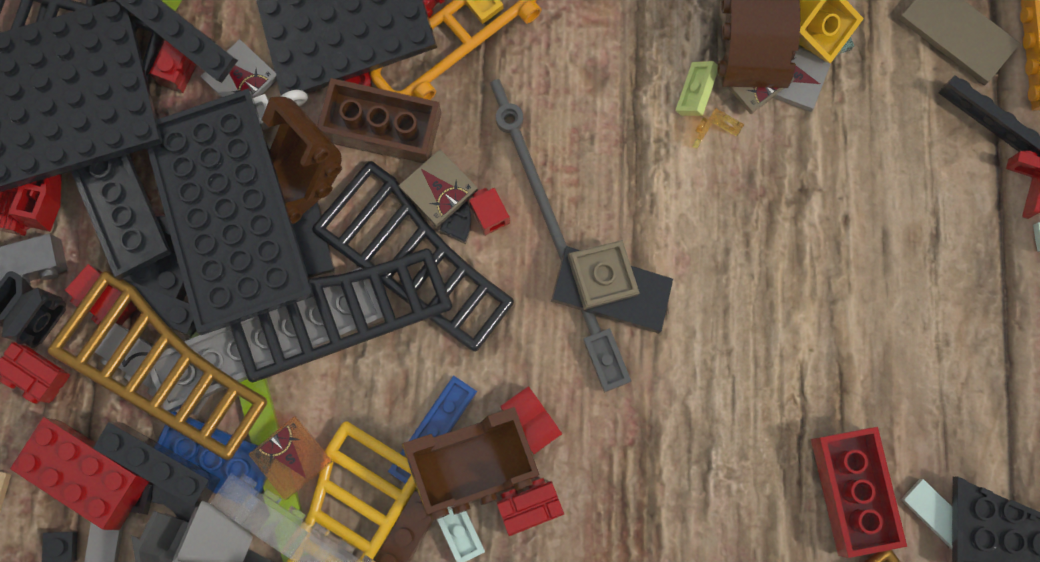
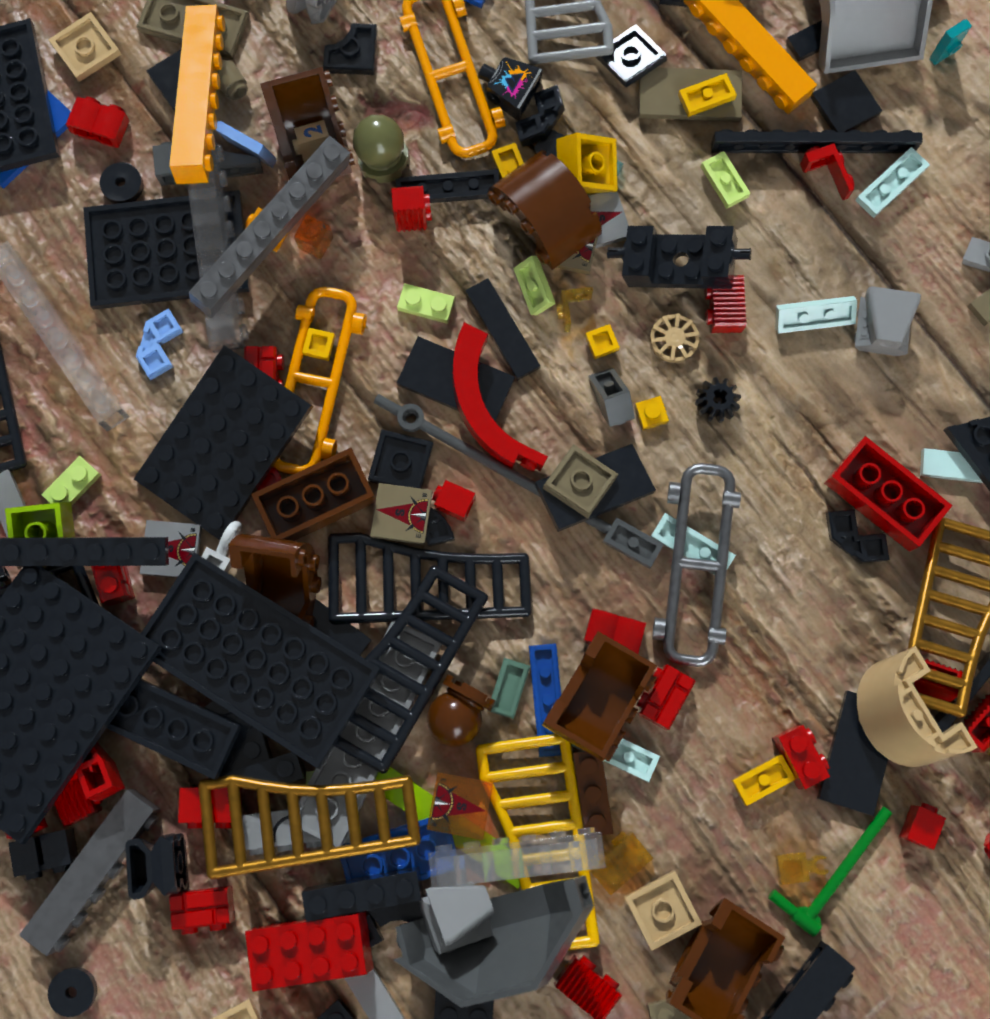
camera: 40 degrees left, 0 degrees up
none -> black tile [368,429,434,489]
none -> yellowish green plate [397,283,455,324]
none -> black tile [397,336,515,422]
none -> reddish brown tile [427,674,496,747]
none -> red arch [452,322,548,472]
none -> black tile [465,278,540,381]
none -> sand green tile [487,658,530,719]
none -> yellow plate [585,324,620,360]
none -> dark grey slope [588,368,635,427]
none -> black brick [607,226,752,289]
none -> yellow plate [634,396,669,430]
none -> tan wheel [650,313,700,363]
none -> light aqua plate [651,513,736,575]
none -> flat silver bar [652,463,741,667]
none -> yellow plate [678,73,737,117]
none -> black gear [695,377,741,423]
none -> yellowish green plate [700,151,750,209]
none -> red brick [704,275,747,333]
none -> light aqua plate [775,296,857,334]
none -> black tile [826,509,890,564]
none -> light grey piece [854,287,921,356]

